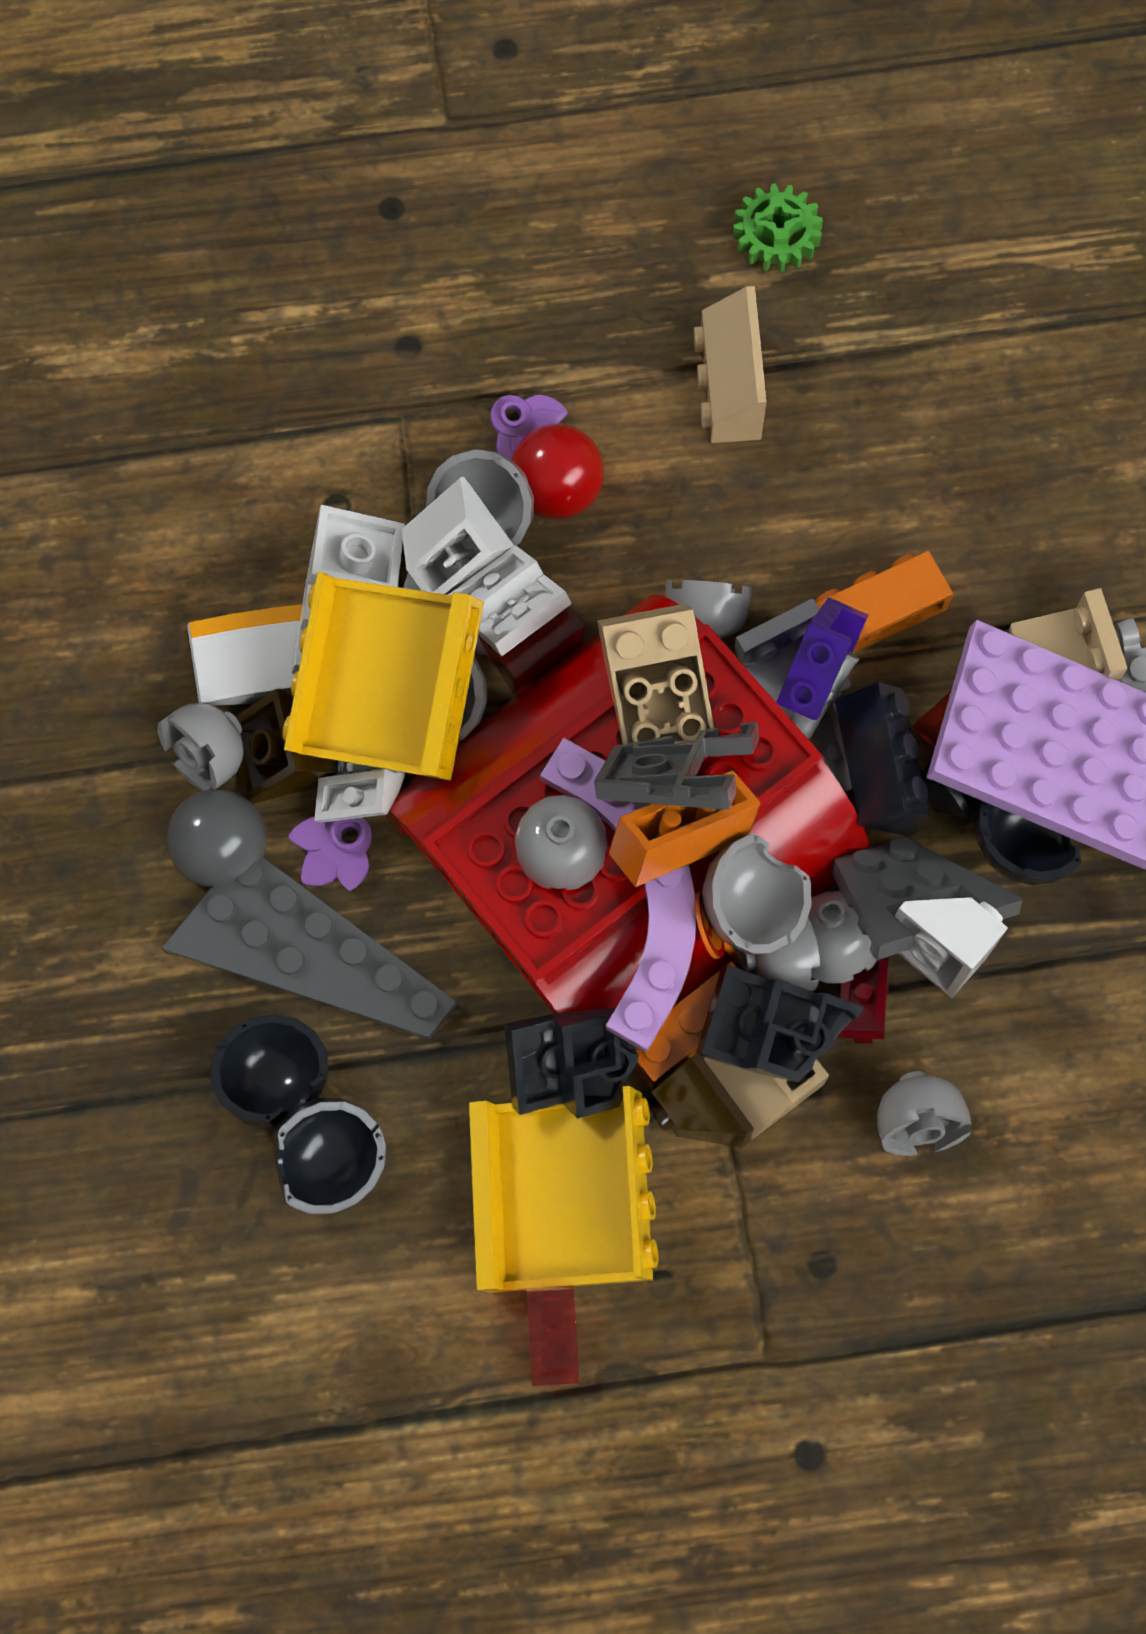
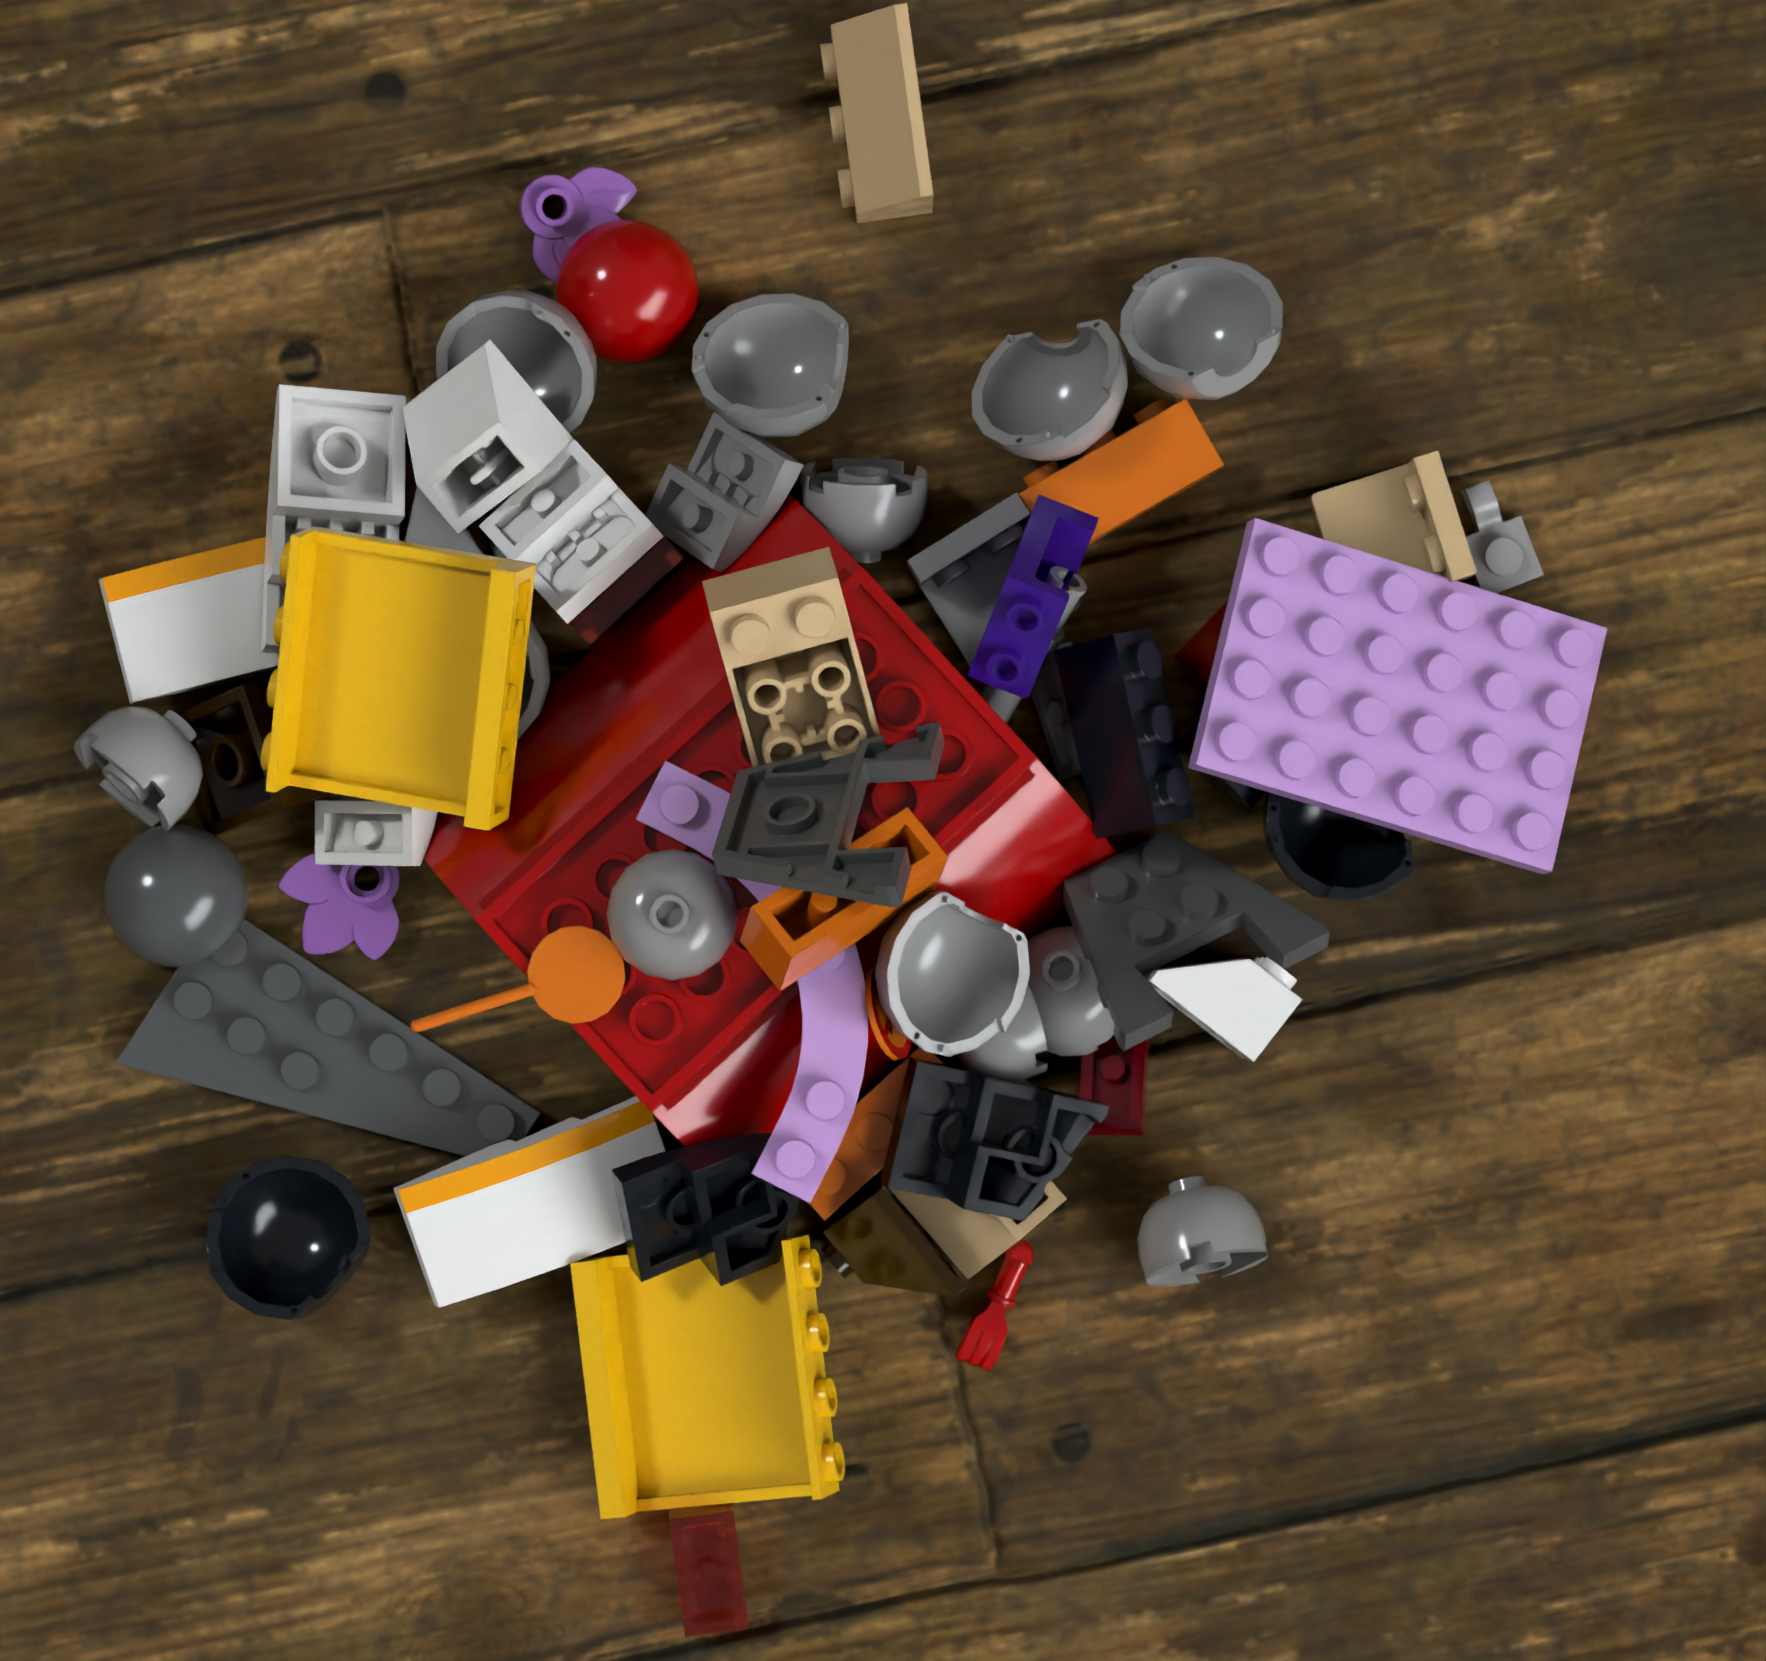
camera: 10 degrees left, 15 degrees up
black cylinder [273,1098,386,1214] -> none
none -> white slope [393,1096,665,1308]
none -> orange piece [410,925,626,1033]
none -> light grey slope [645,412,804,572]
none -> light grey cylinder [692,293,849,438]
none -> red piece [954,1239,1034,1371]
none -> light grey cylinder [971,319,1128,461]
none -> light grey cylinder [1118,257,1283,400]

